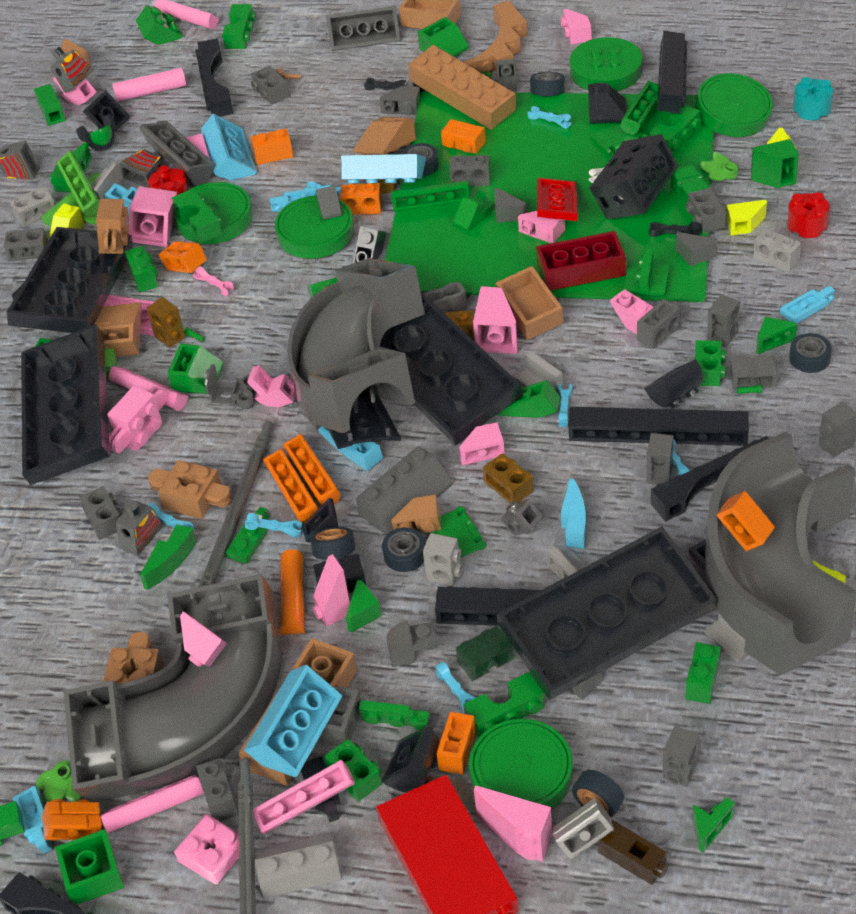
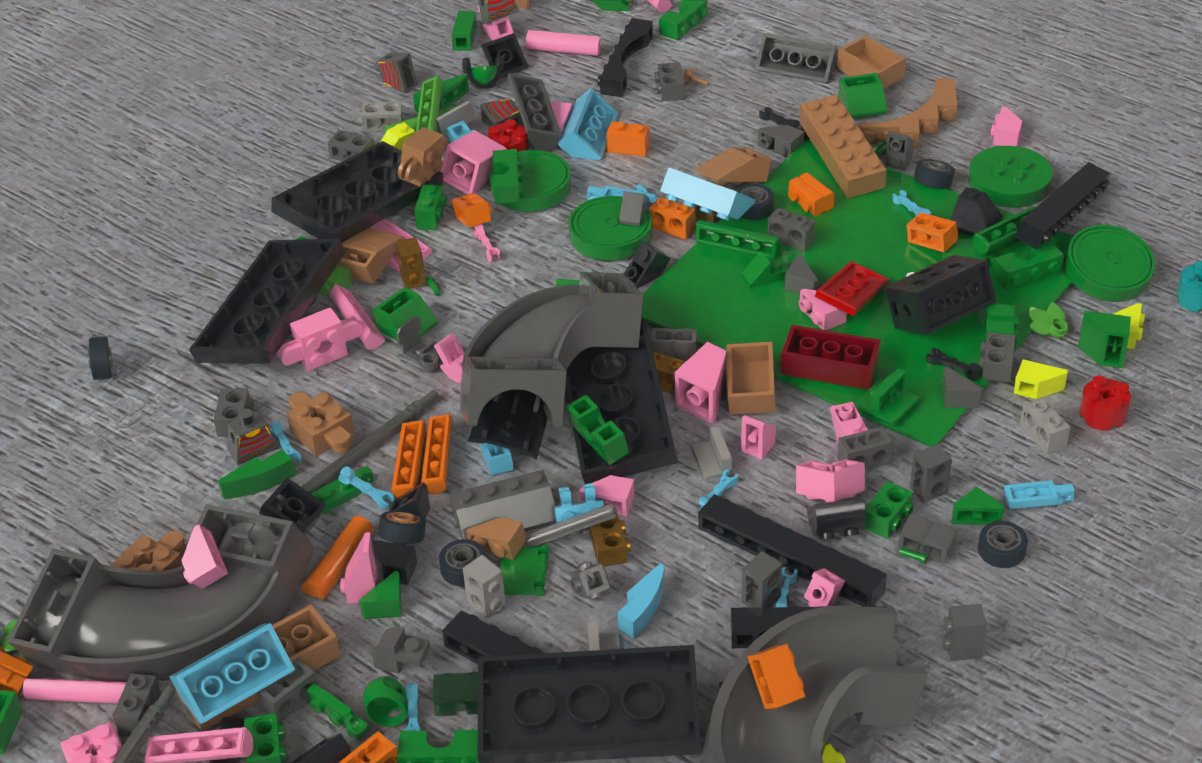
camera: 25 degrees right, 5 degrees down
green slope [496,380,560,418] -> none
none -> black brick [259,478,327,536]
none -> green helmet [363,676,409,727]
none -> dark grey axle [526,504,617,547]
none -> medium azure plate [554,483,604,523]
none -> green arch [566,395,629,465]
none -> bright pink slope [741,415,776,460]
none -> bright pink brick [796,459,865,503]
none -> bright pink brick [804,568,845,607]
none -> orange brick [907,212,958,252]

